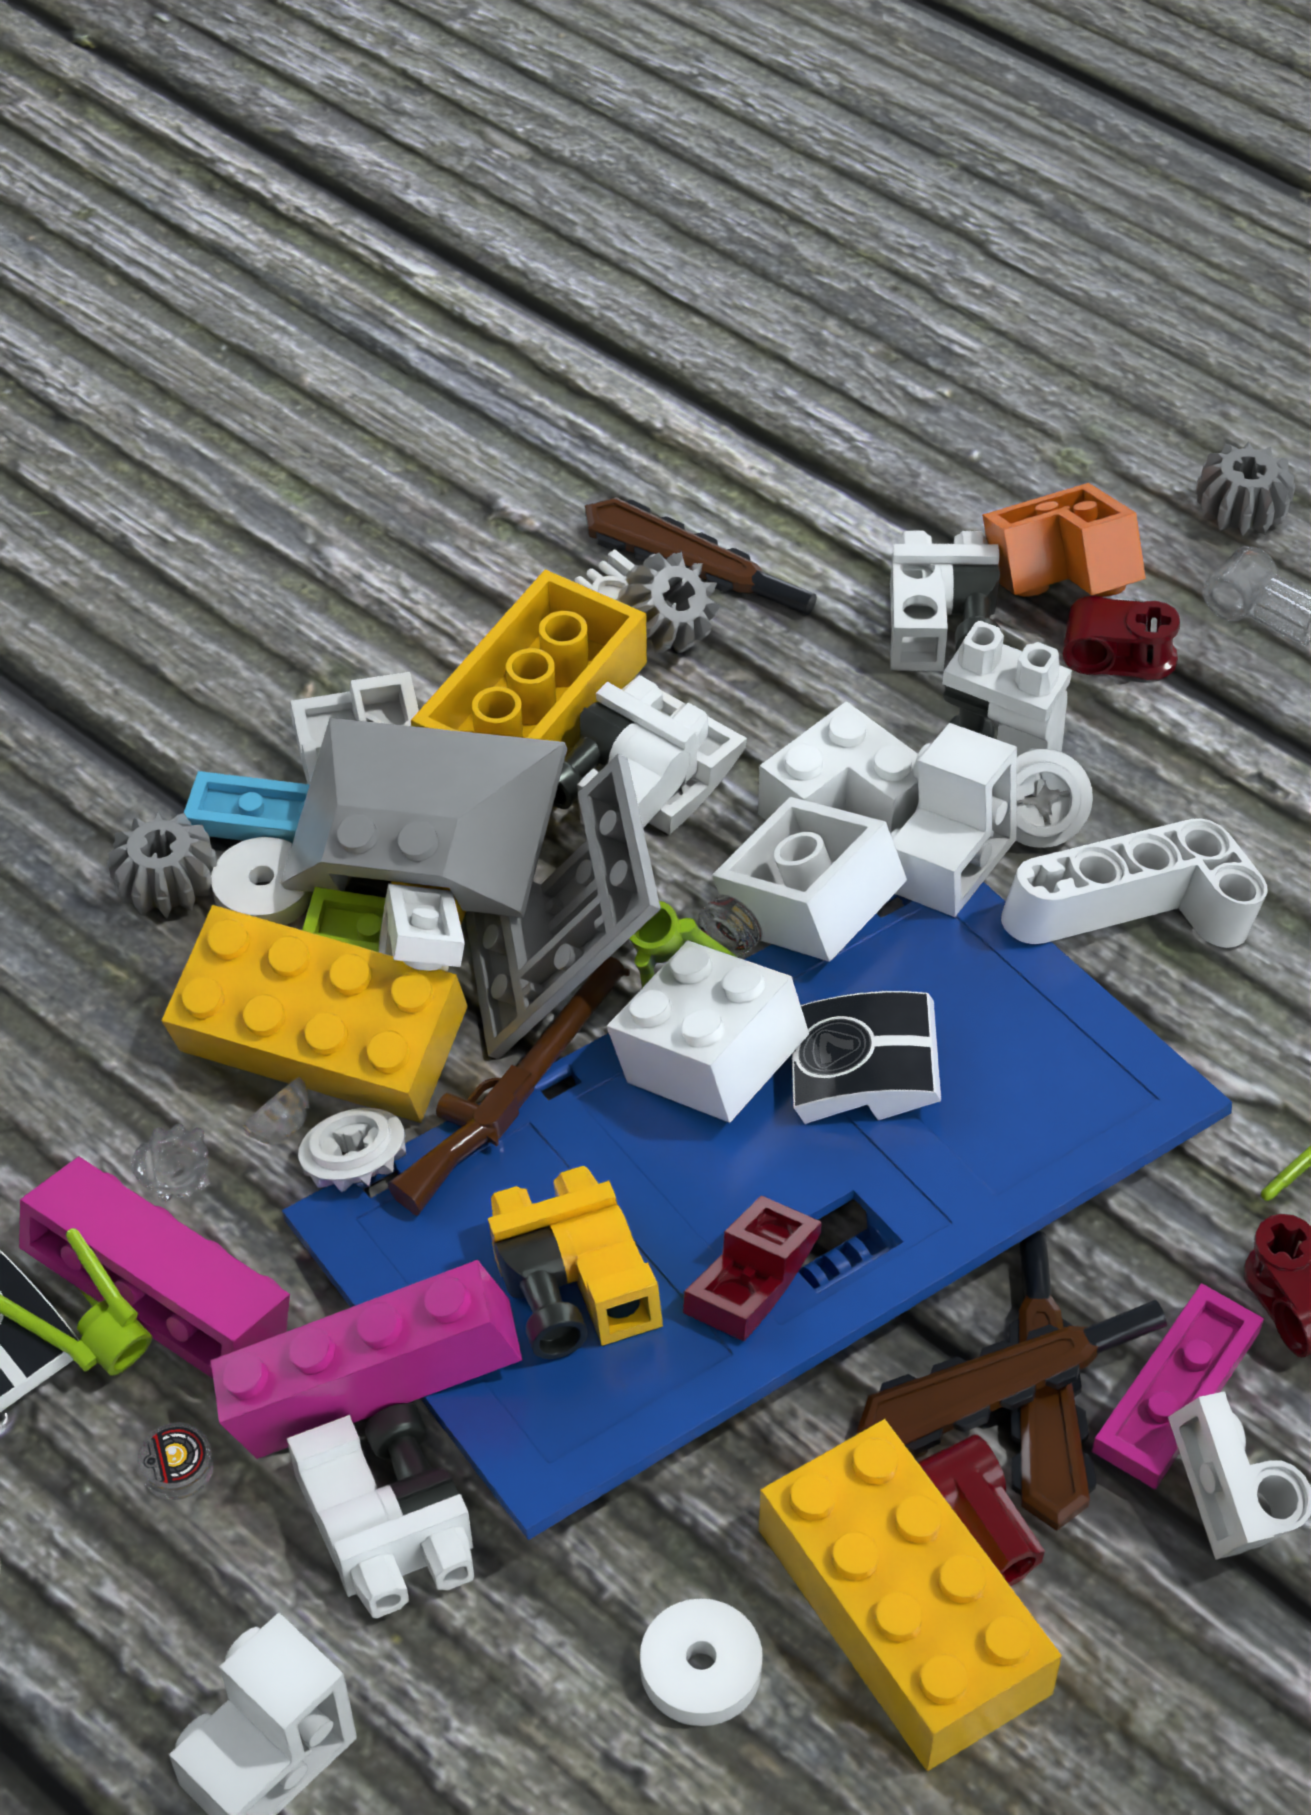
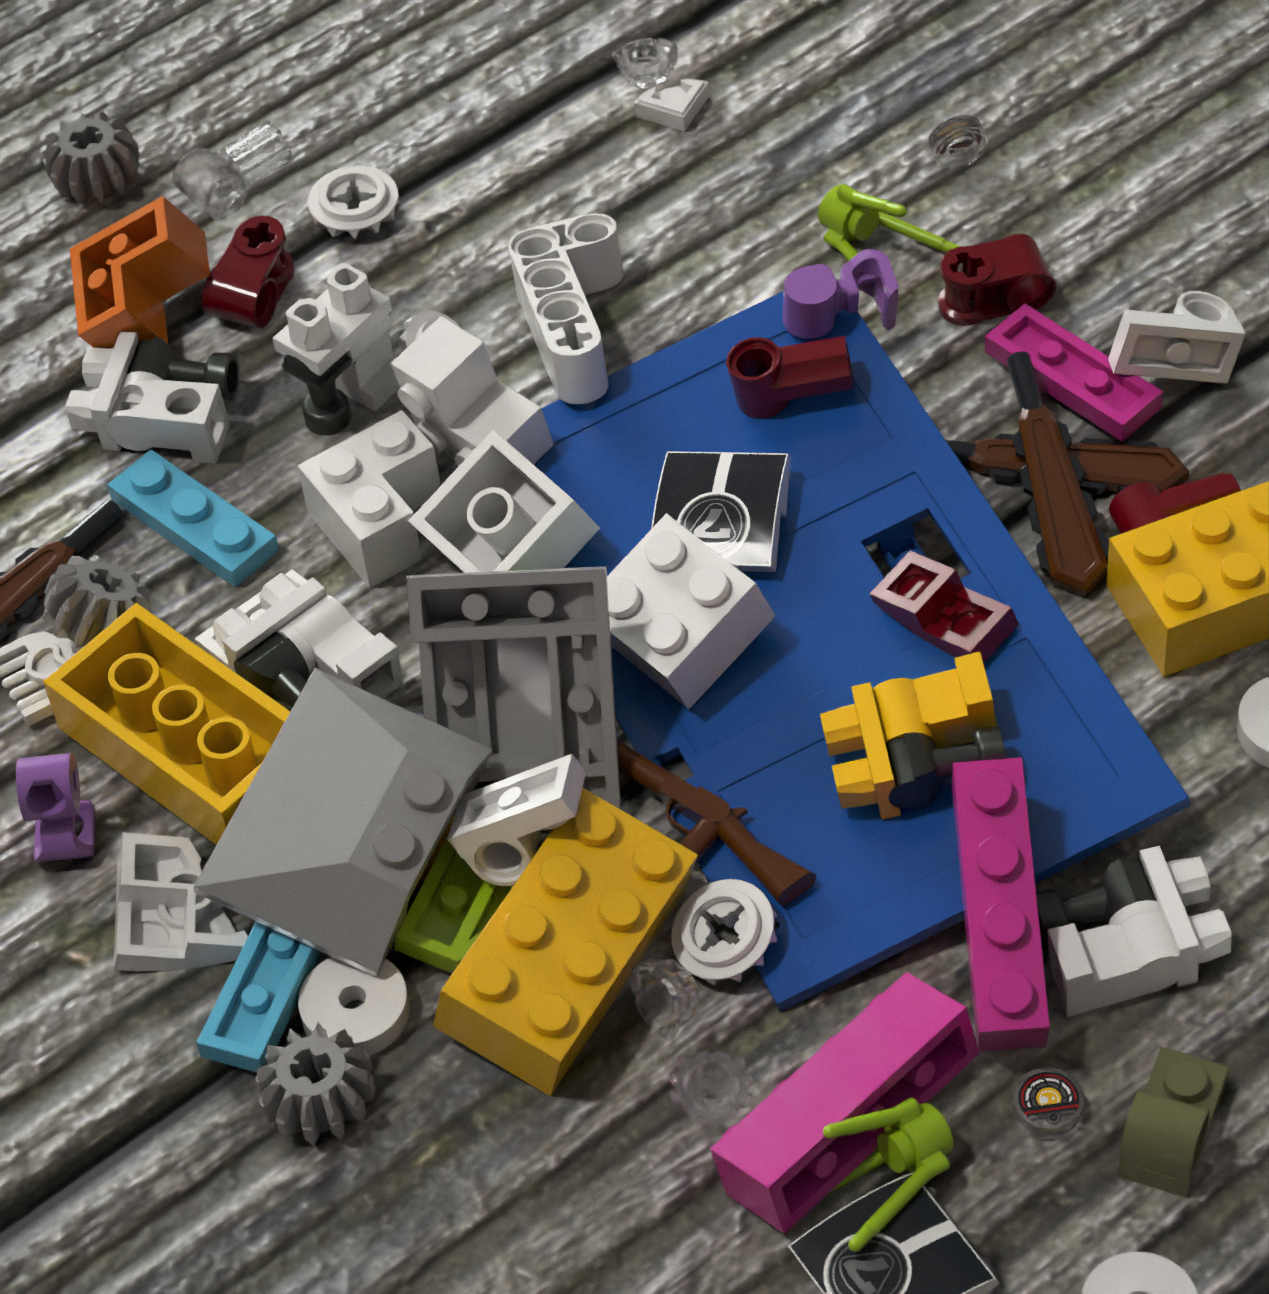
camera: 75 degrees left, 0 degrees up
none -> medium lavender leg [16,753,96,863]
none -> medium azure plate [107,449,279,588]
none -> white gear [308,166,400,239]
none -> dark red piece [726,336,854,418]
none -> medium lavender leg [783,249,898,339]
none -> olive plate [1118,1047,1229,1198]

